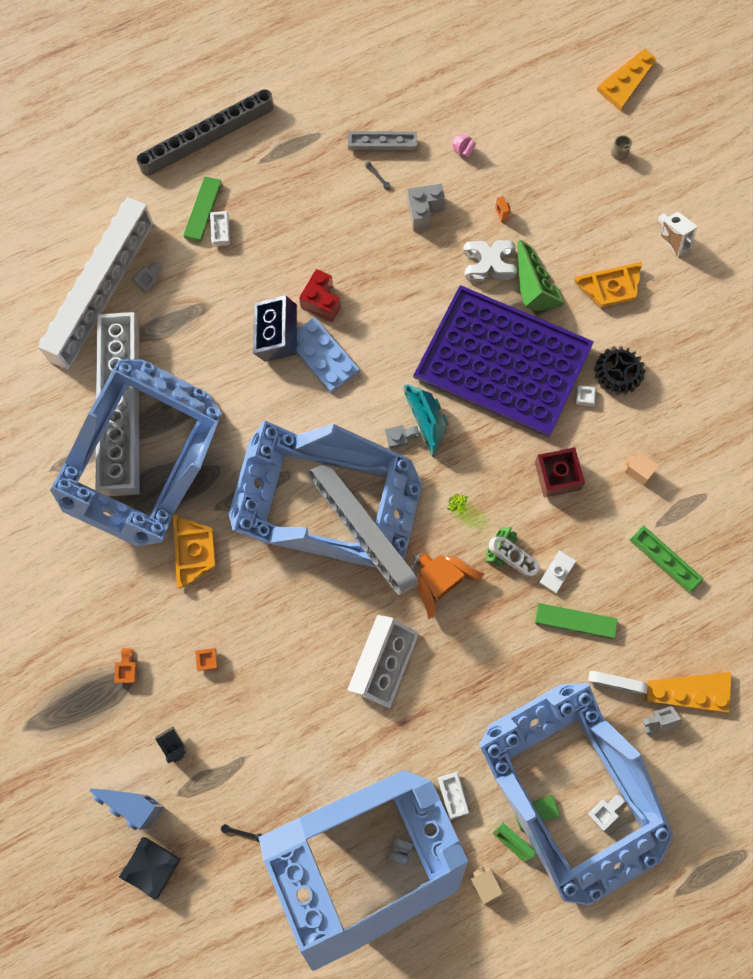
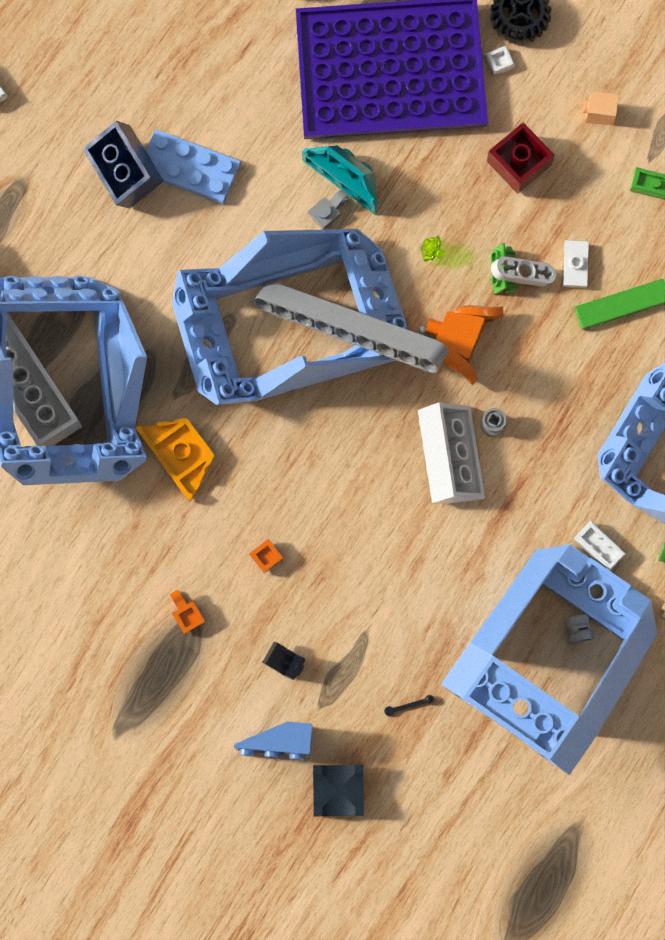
camera: 30 degrees left, 5 degrees up
red brick [299,269,341,322] -> none
none -> light grey wheel [481,408,507,437]

